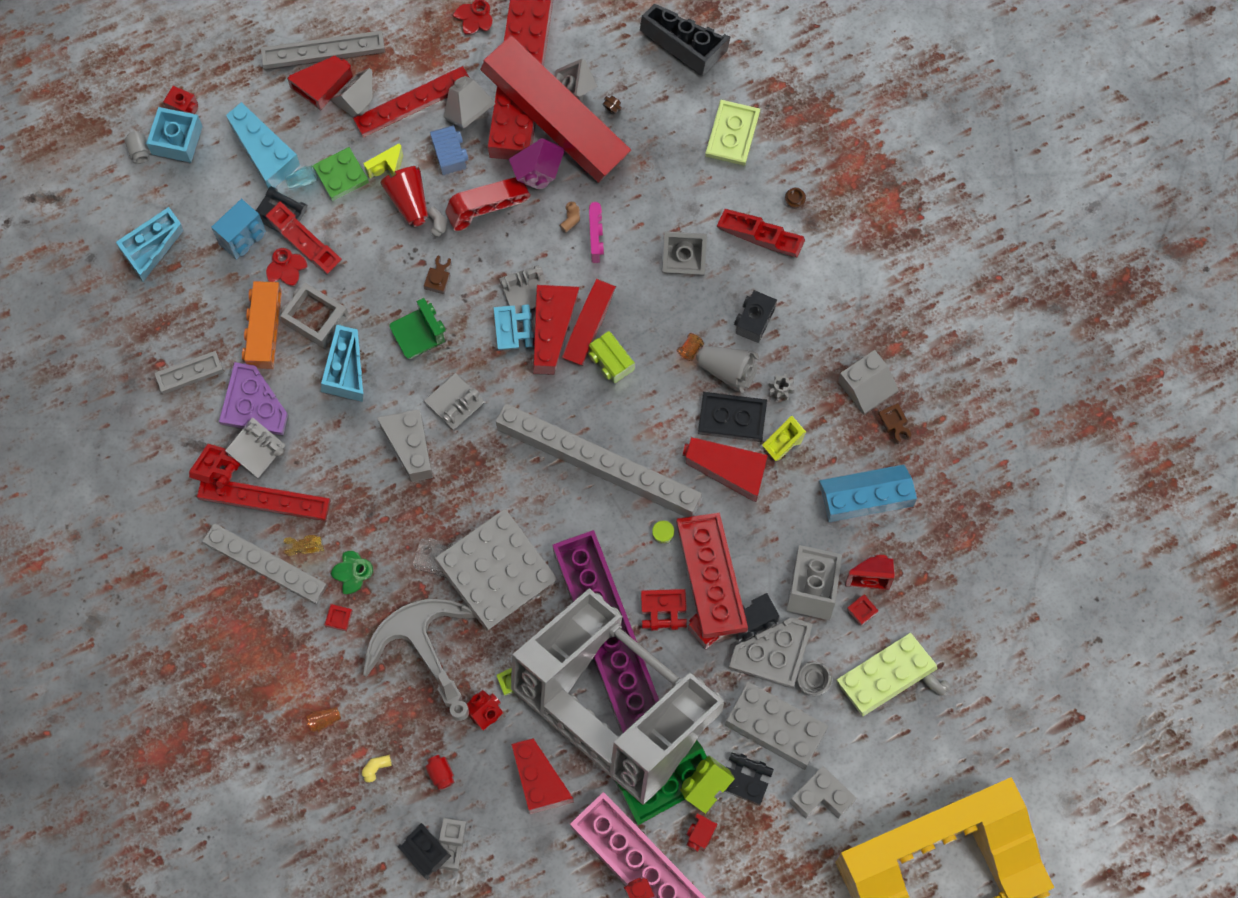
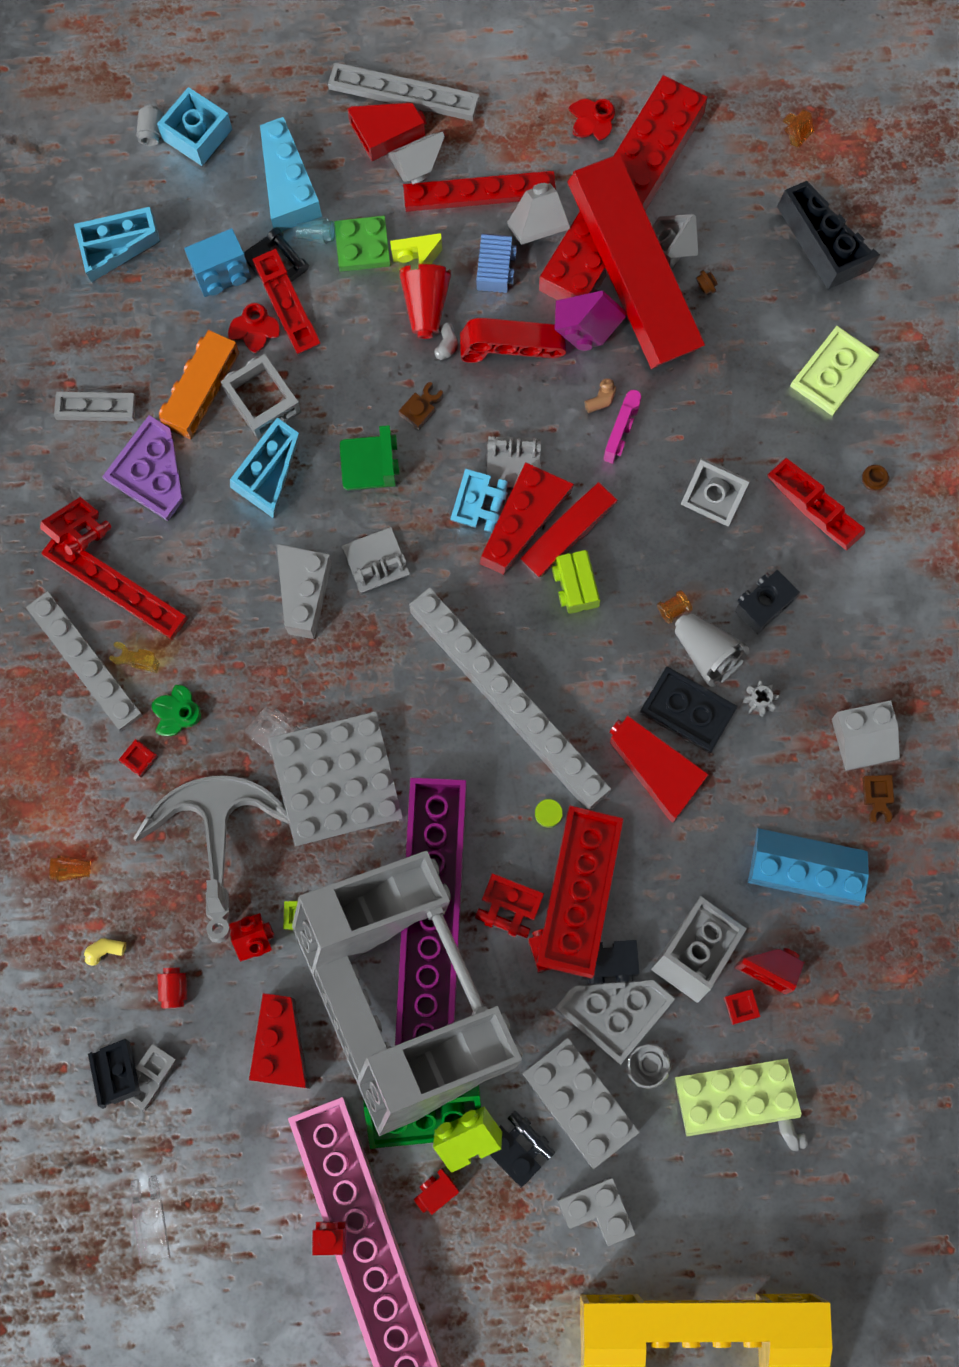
camera: 25 degrees right, 5 degrees up
red brick [163,86,198,114] -> none
light grey hinge [225,417,285,478] -> none
neon yellow slope [762,416,806,461] -> none

